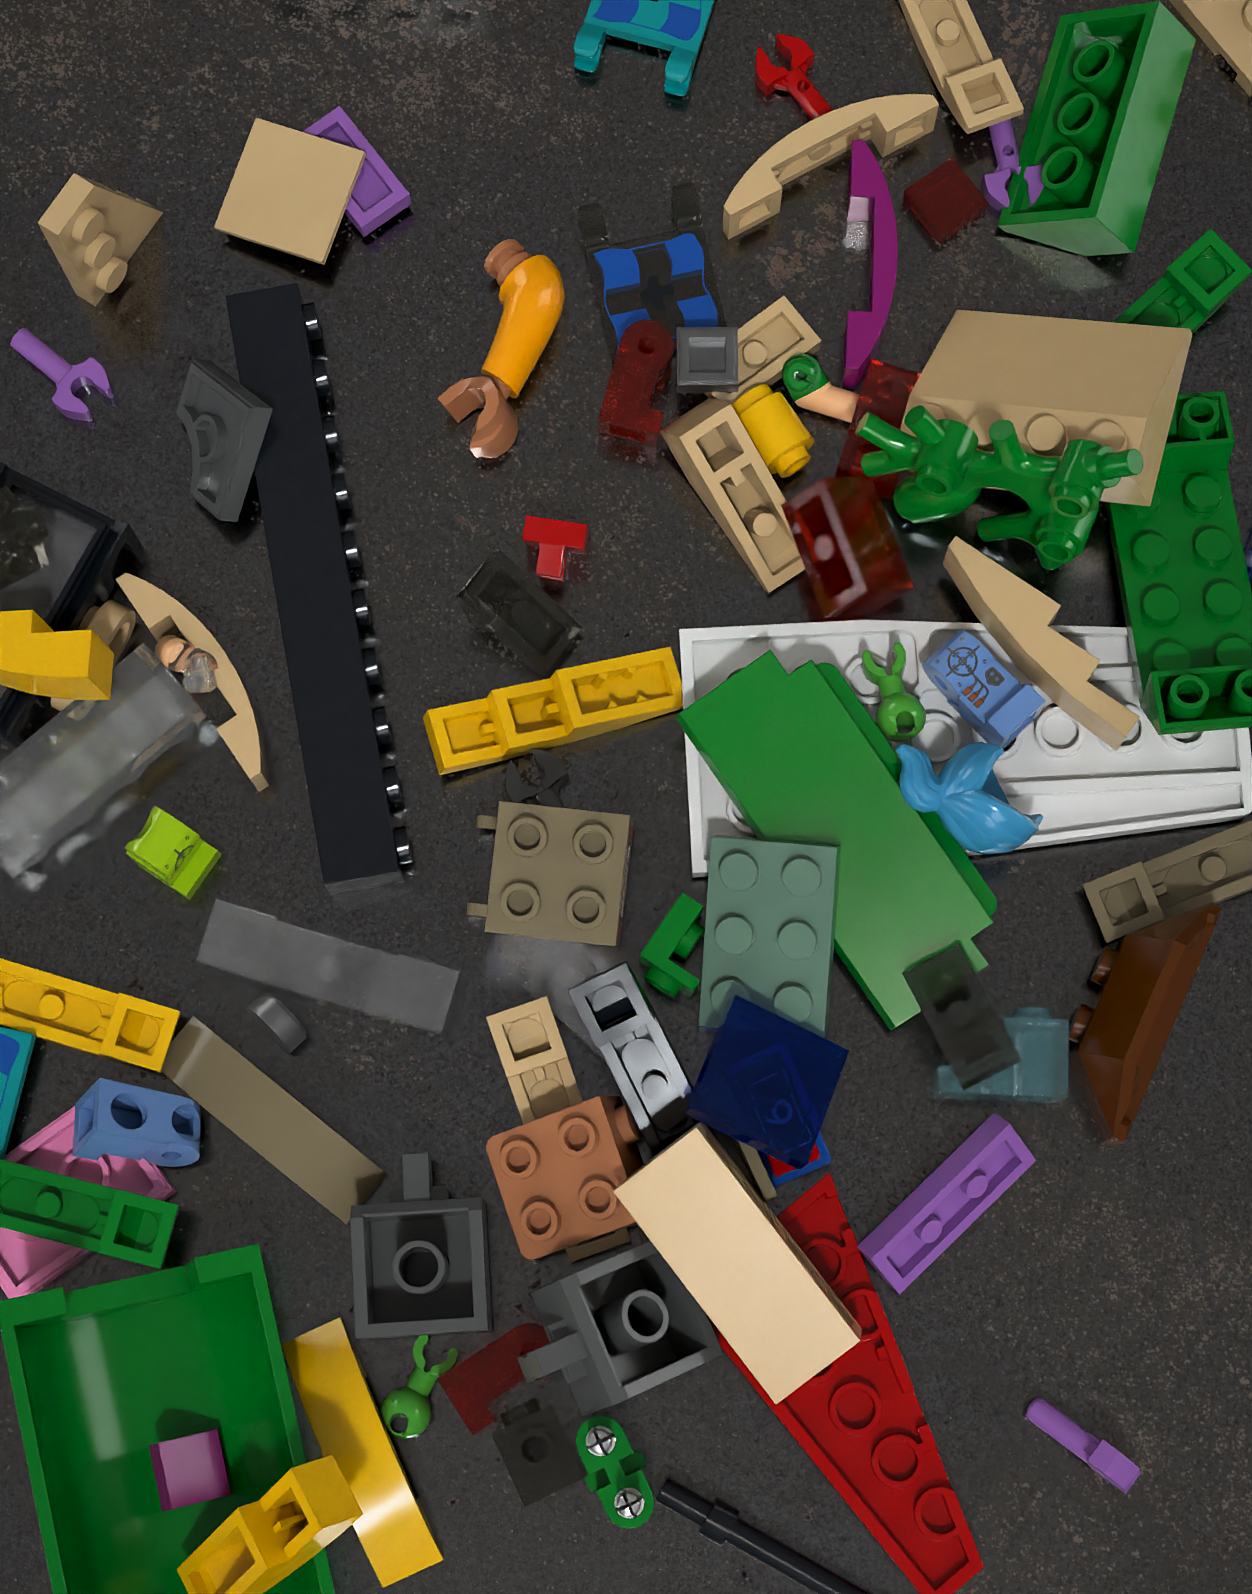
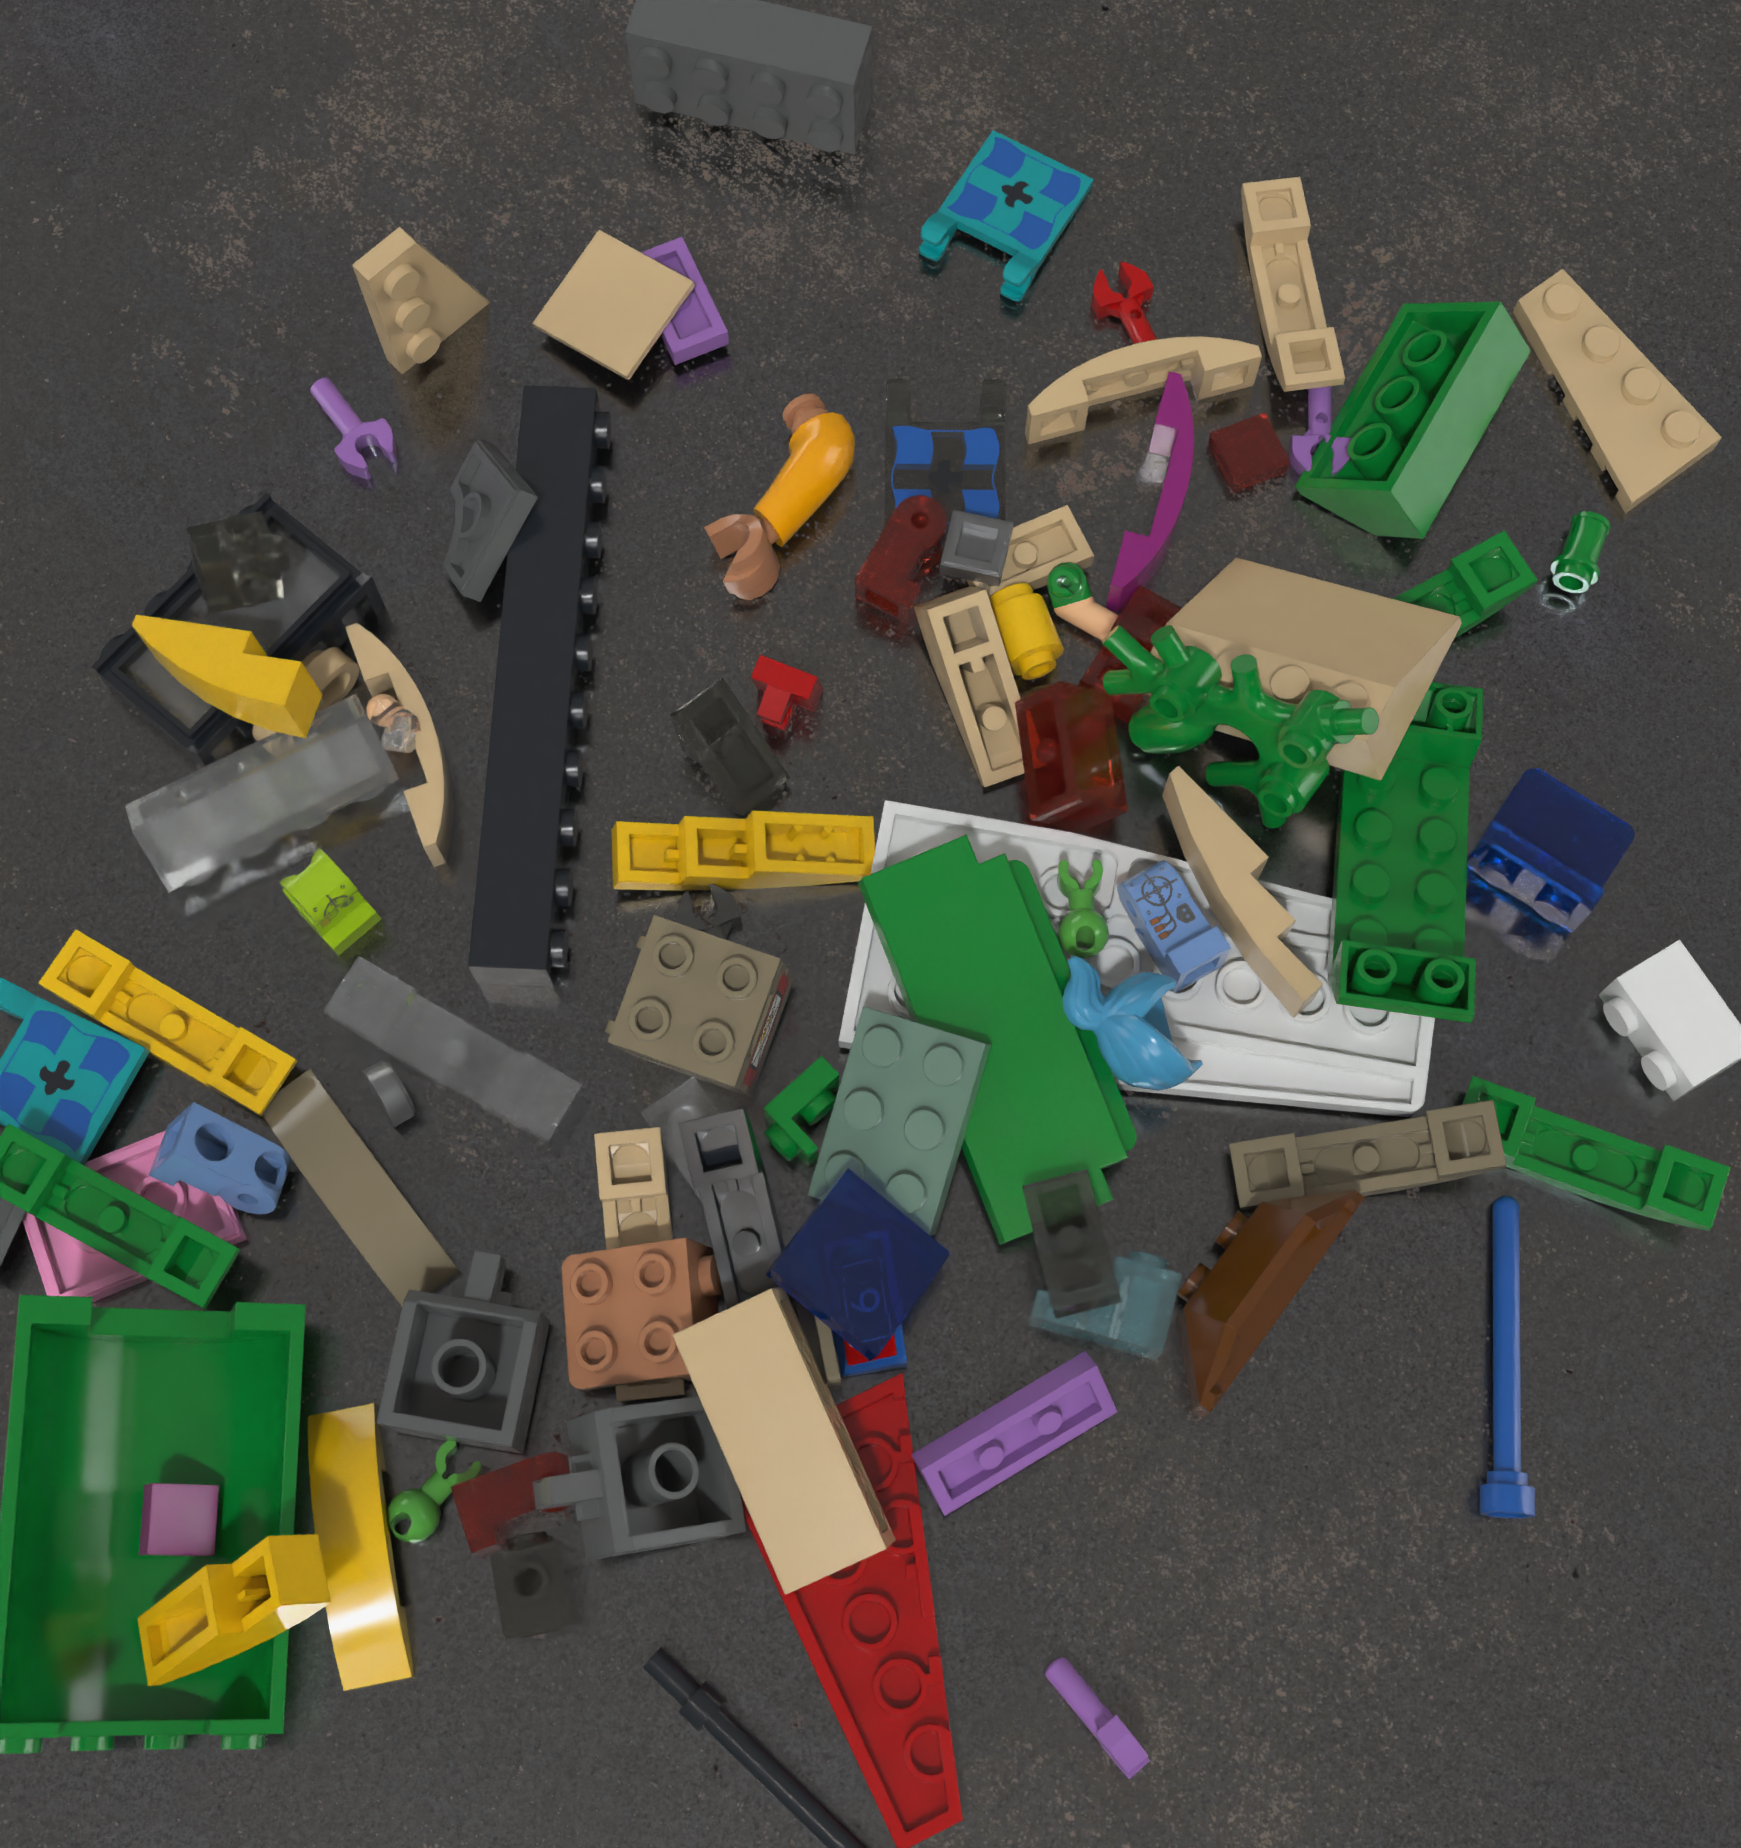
camera: 10 degrees right, 5 degrees down
green piece [574,1415,654,1529] -> none

